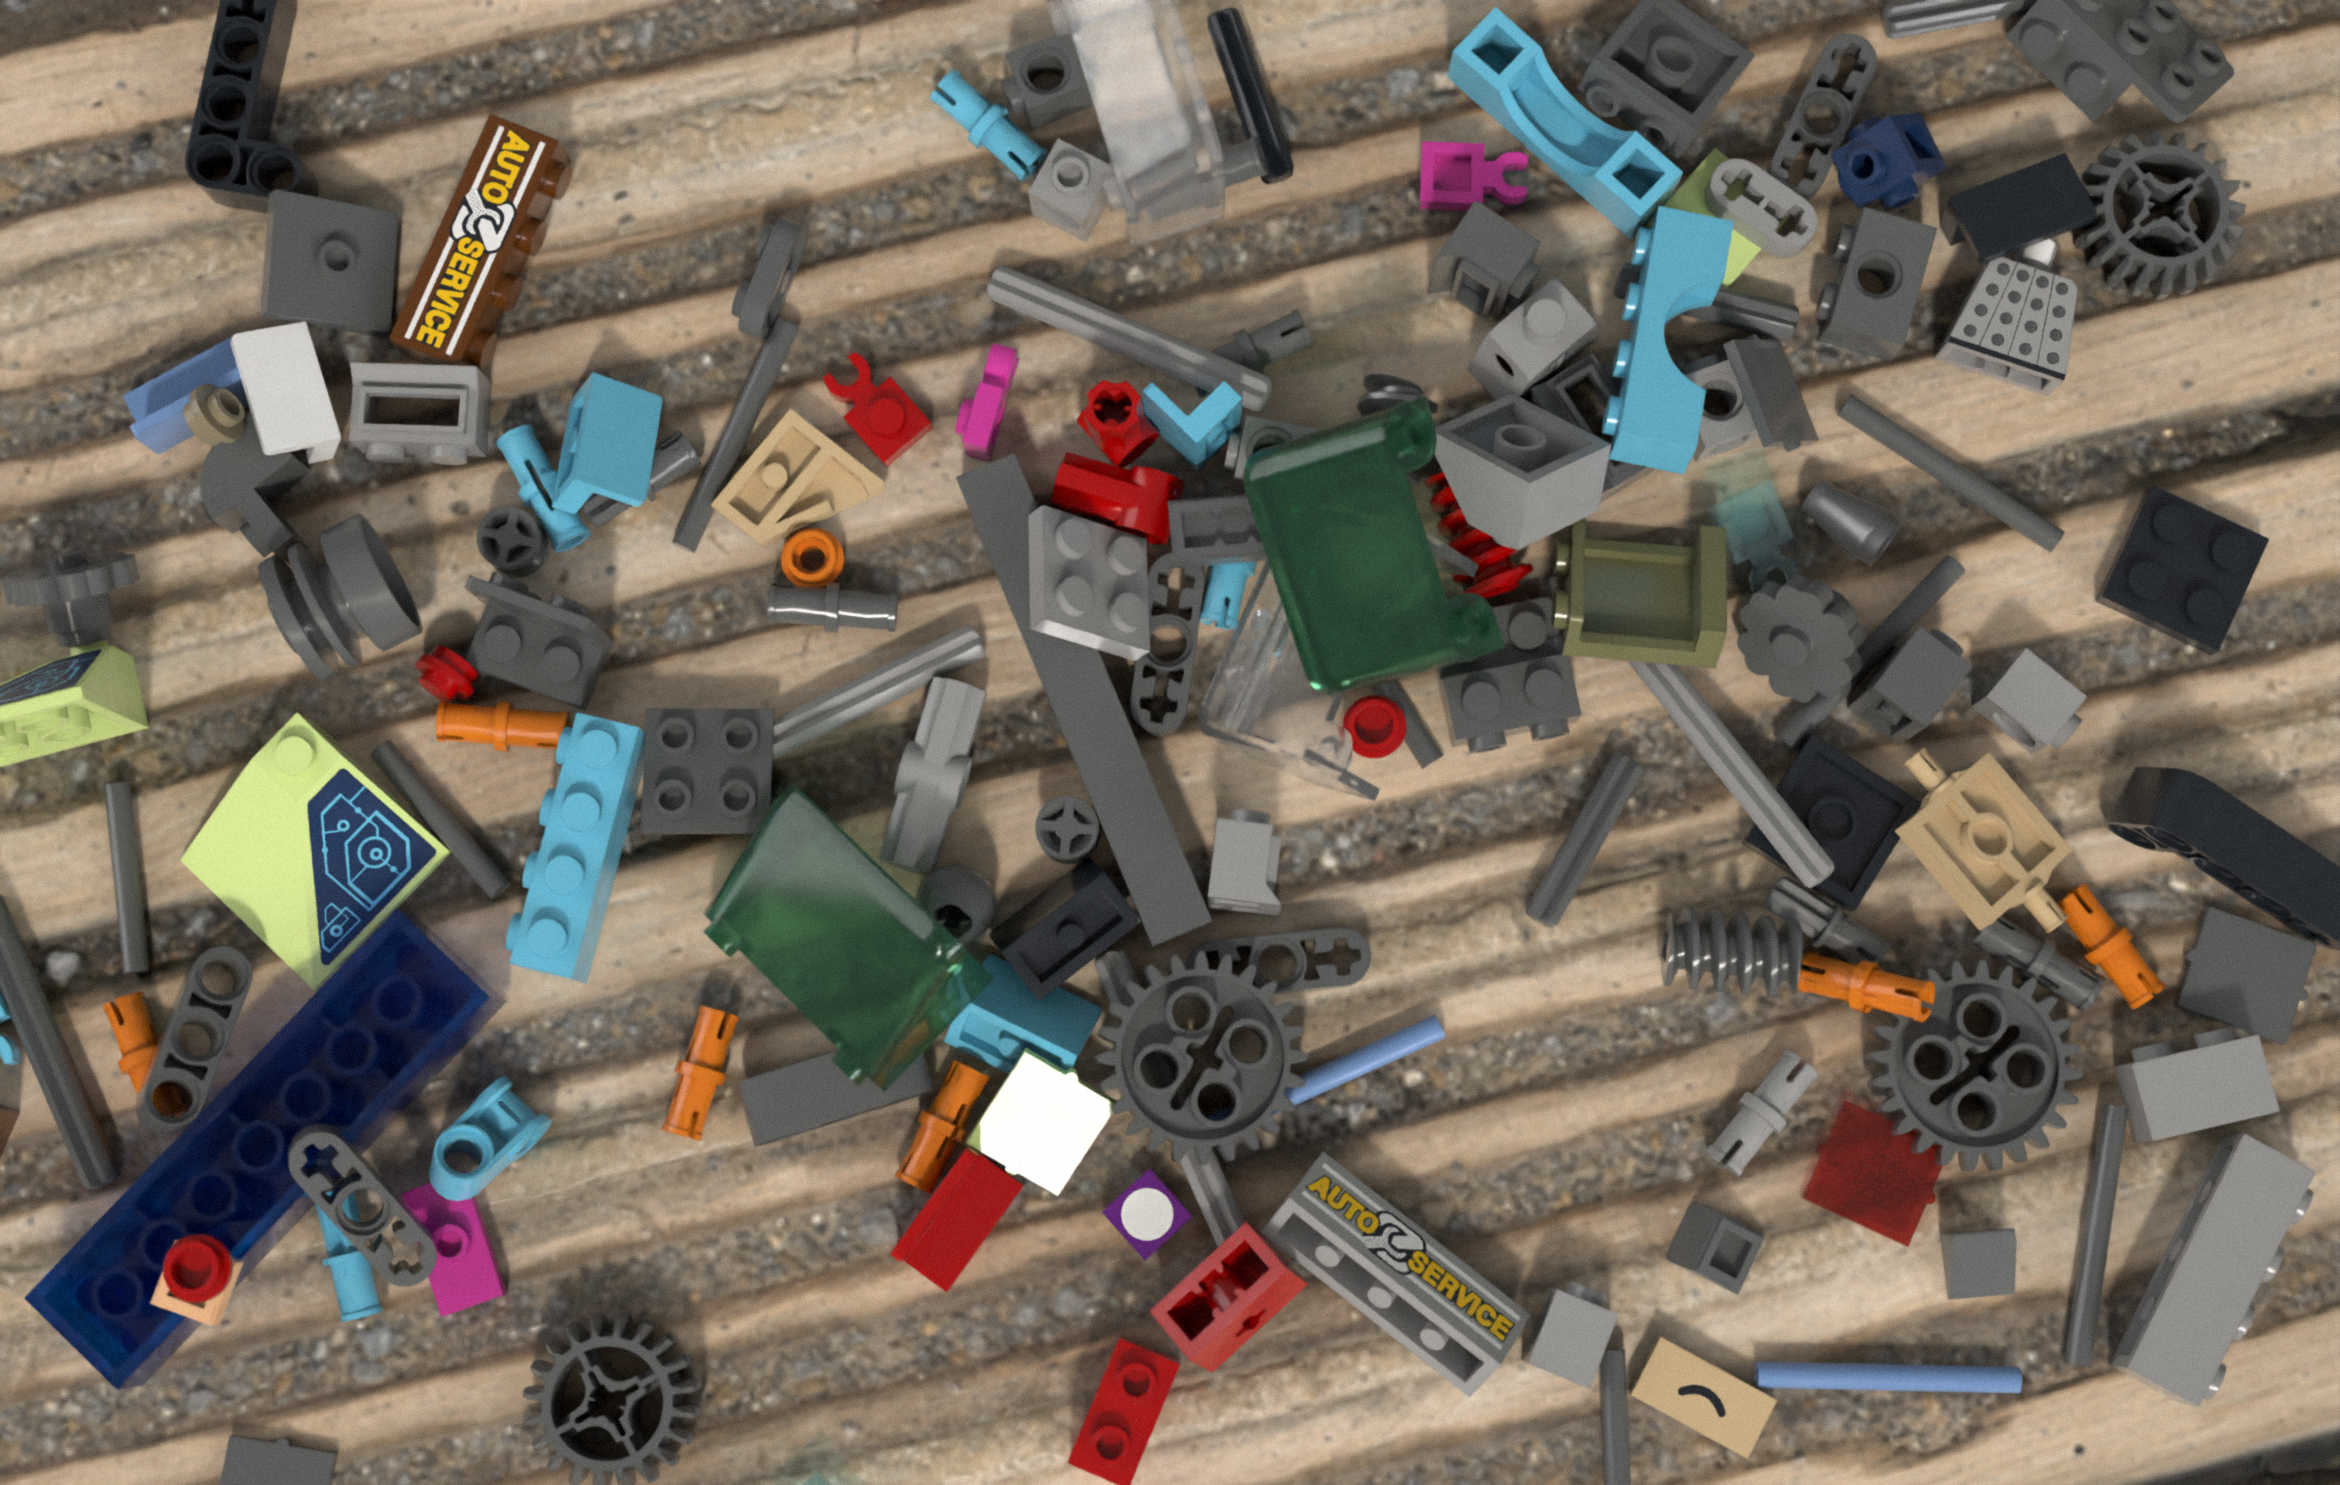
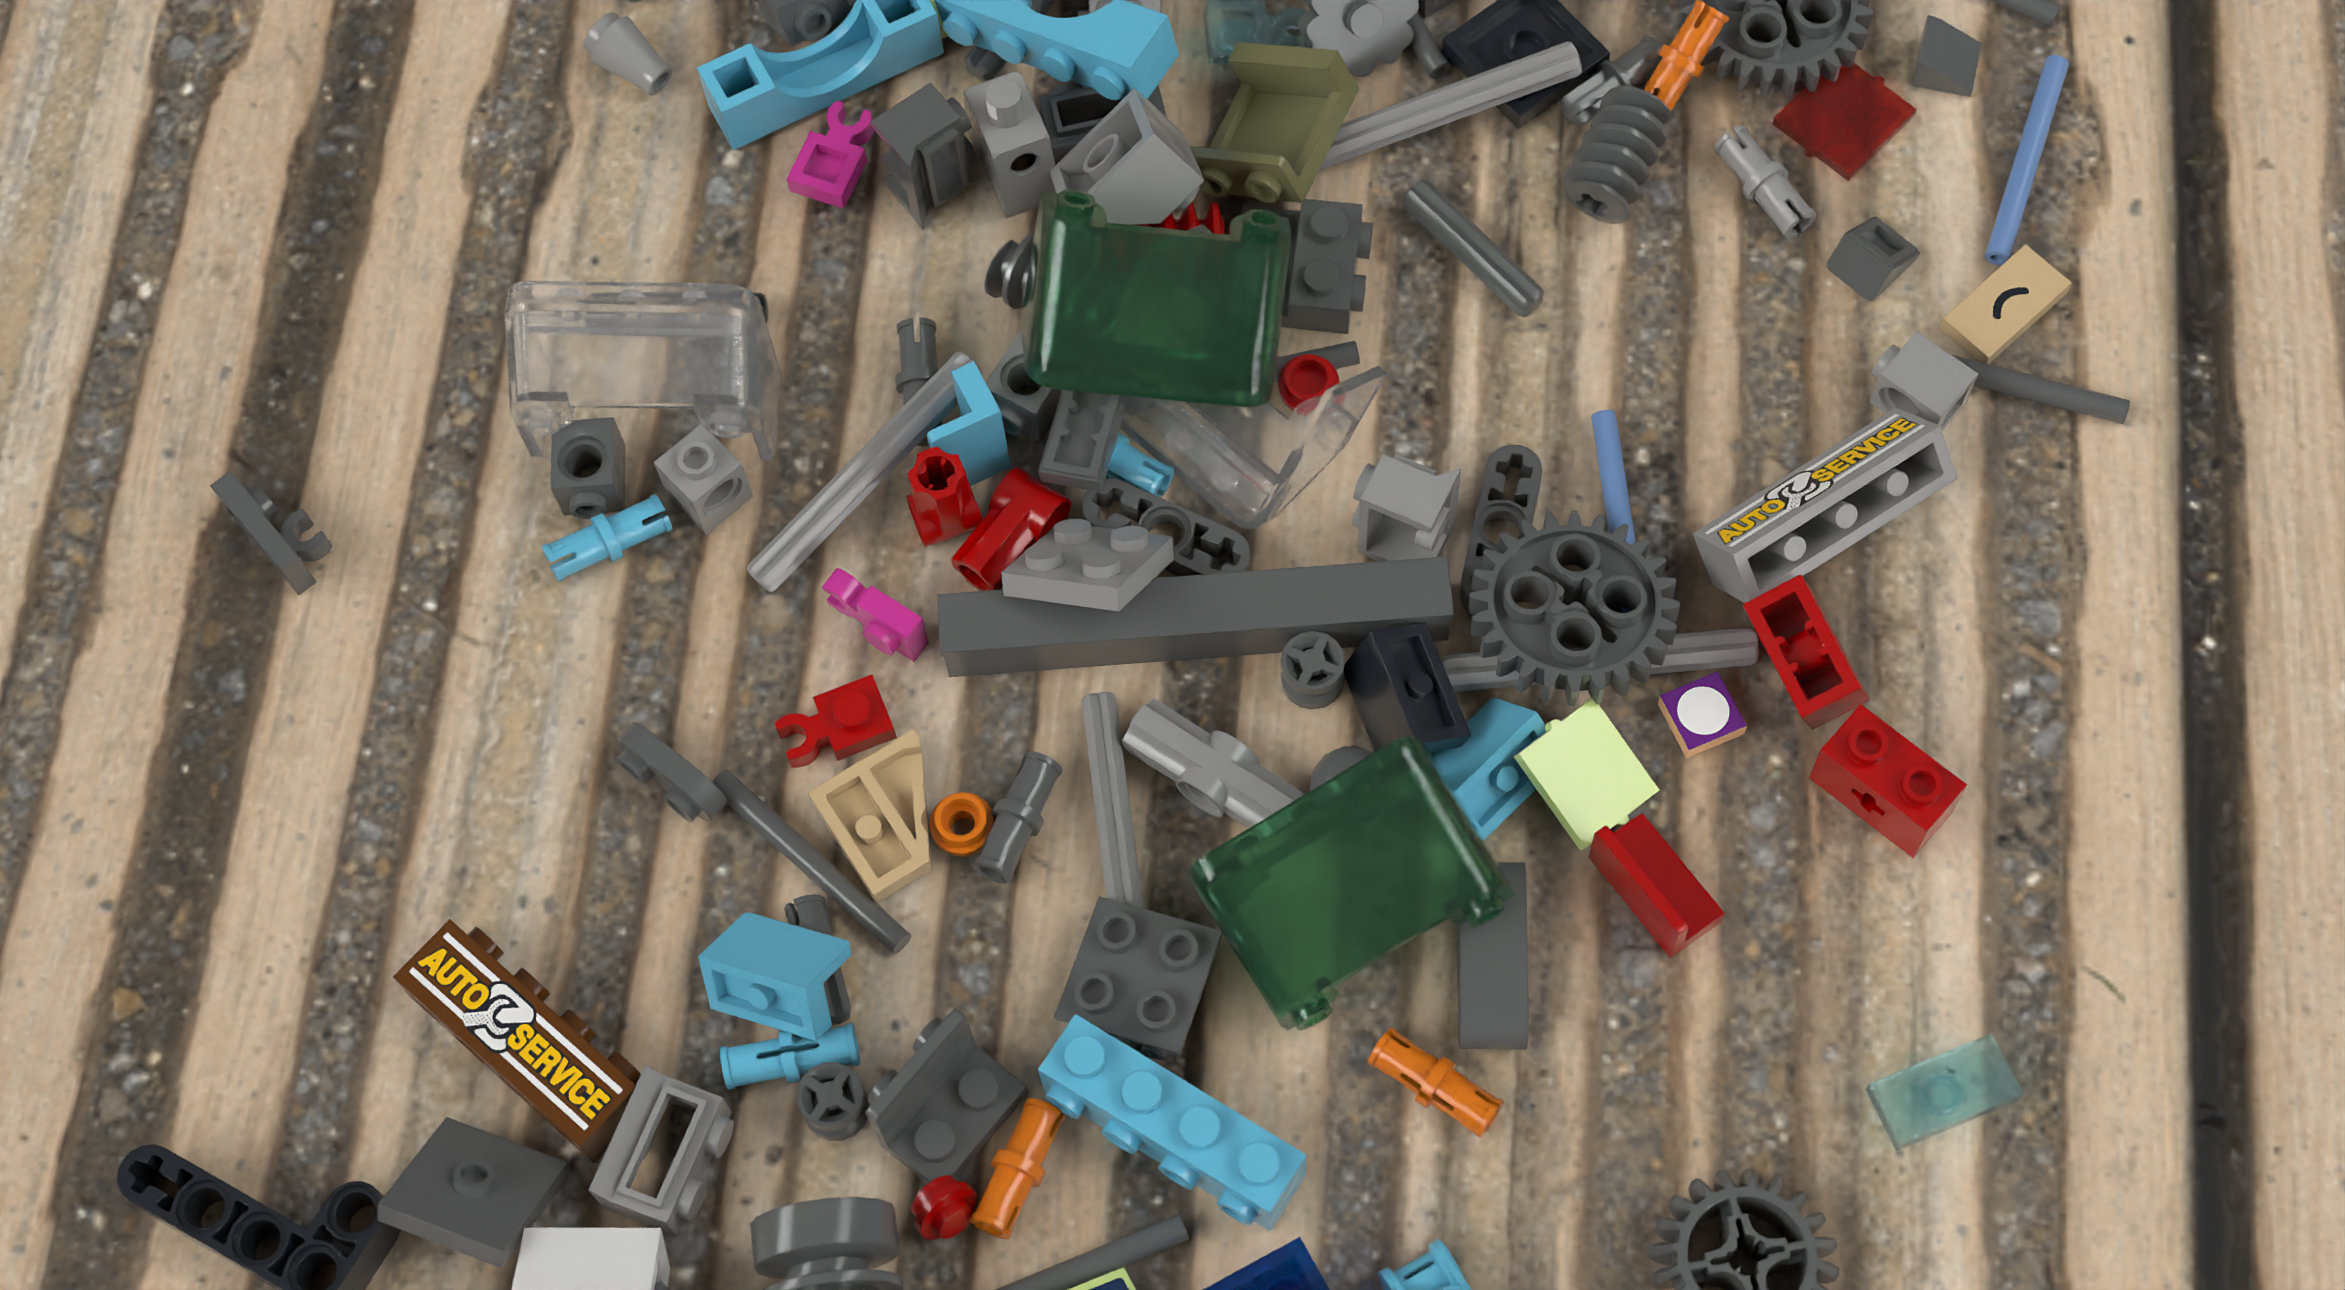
camera: 70 degrees left, 15 degrees down
orange pin [895,1059,990,1194] -> none

